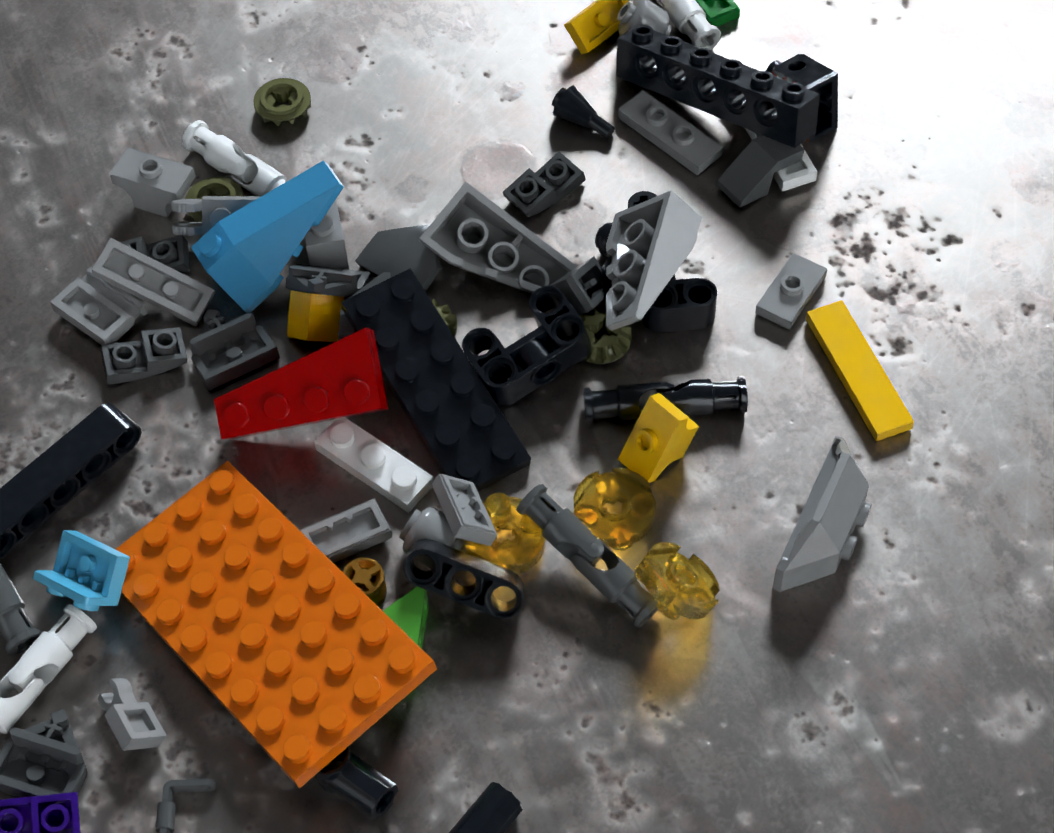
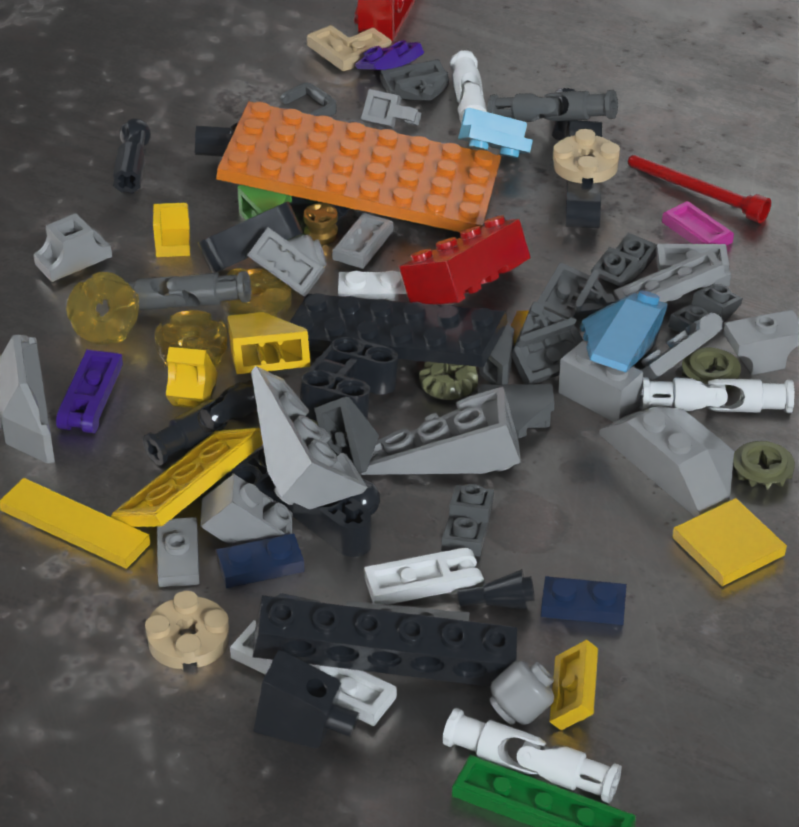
camera: 140 degrees right, 15 degrees down
none -> light grey brick [33,213,112,282]
none -> dark purple plate [56,349,123,434]
none -> yellow tile [111,428,263,527]
none -> tan plate [145,591,230,669]
none -> yellow panel [153,203,191,257]
none -> light grey slope [200,474,293,546]
none -> dark blue plate [216,533,305,589]
none -> yellow slope [227,312,311,375]
none -> white plate [364,548,485,605]
none -> dark blue plate [541,576,627,625]
none -> tan plate [553,129,620,183]
none -> light grey wedge [599,407,734,517]
none -> dark pink tile [662,201,734,246]
none -> yellow tile [672,498,787,586]

